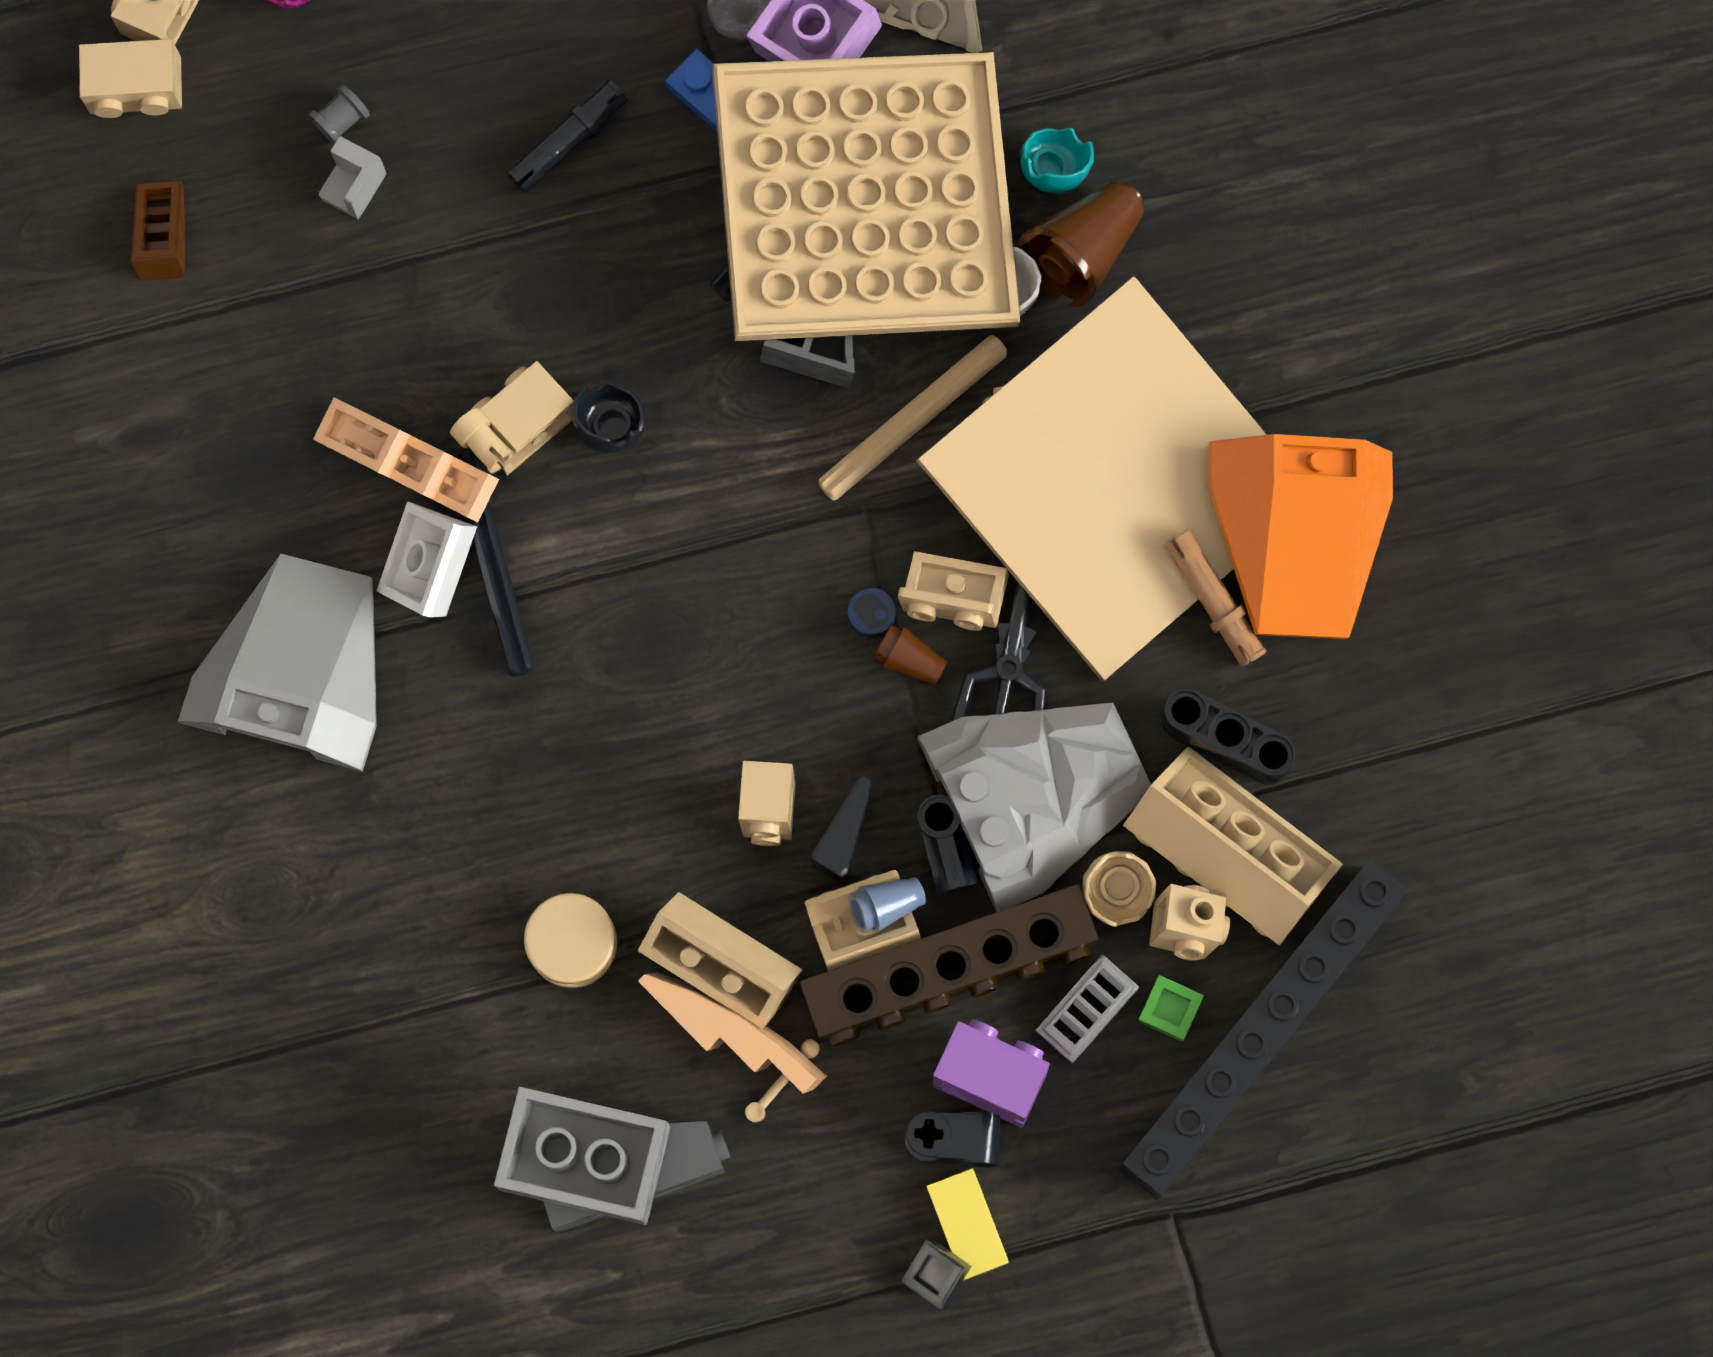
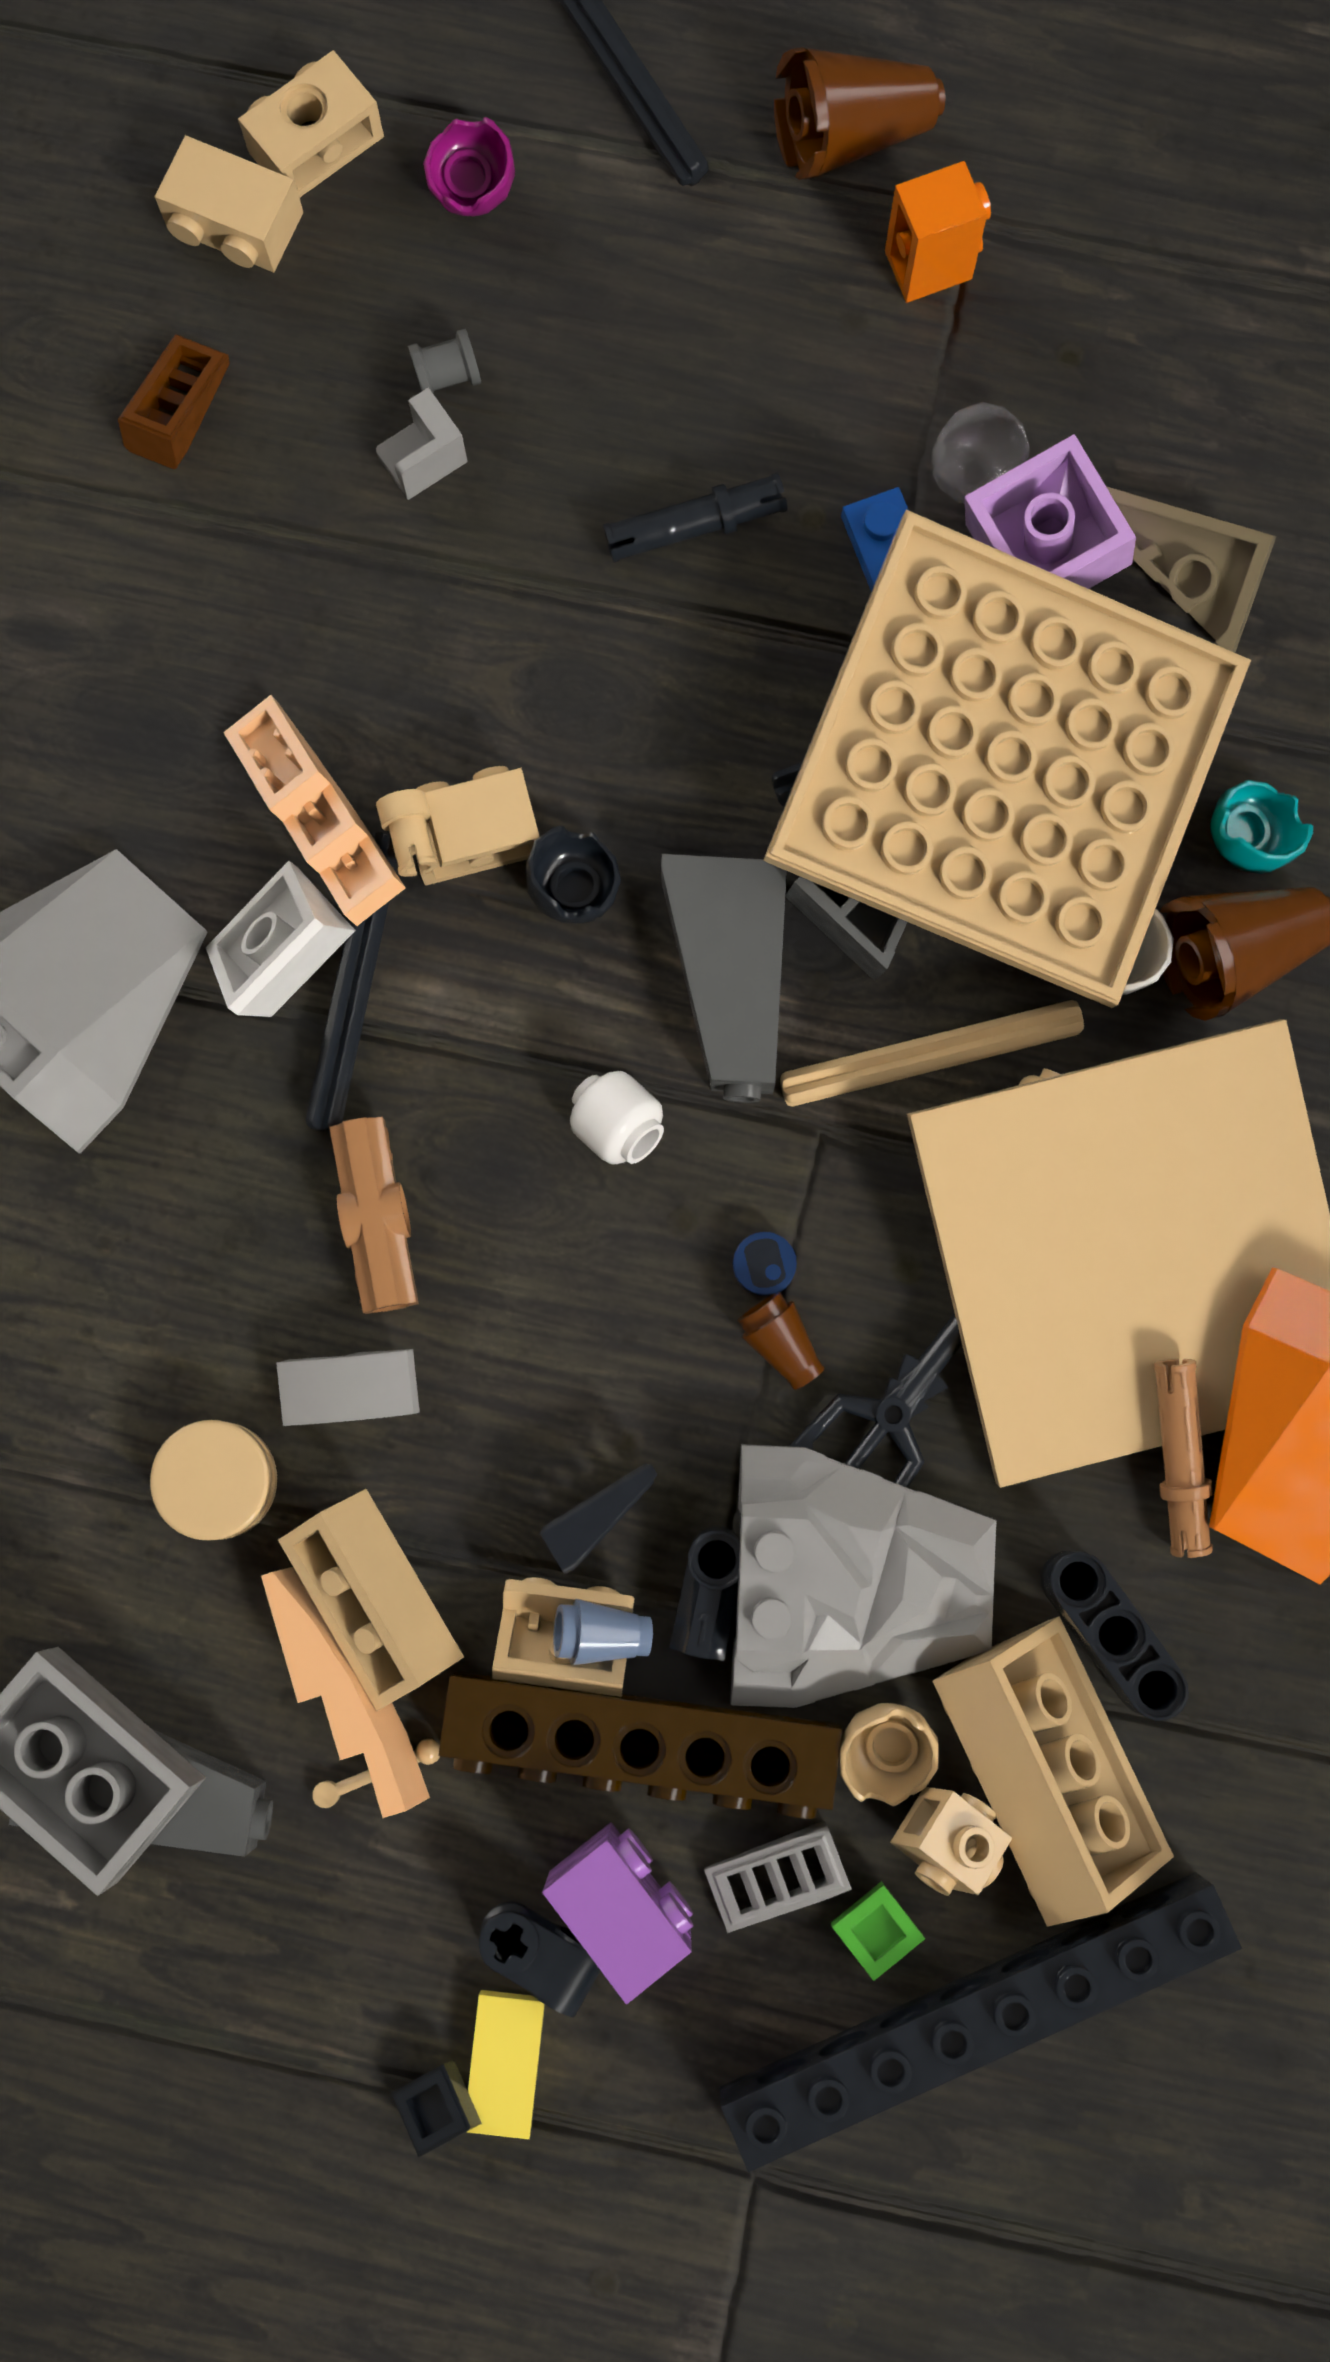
camera: 25 degrees right, 5 degrees up
tan brick [738,761,796,846] -> none
tan bracket [898,551,1009,631] -> none
none -> light grey slope [276,1349,420,1426]
none -> medium nougat piece [330,1117,419,1314]
none -> white head [570,1071,664,1164]
none -> dark grey slope [661,854,787,1103]

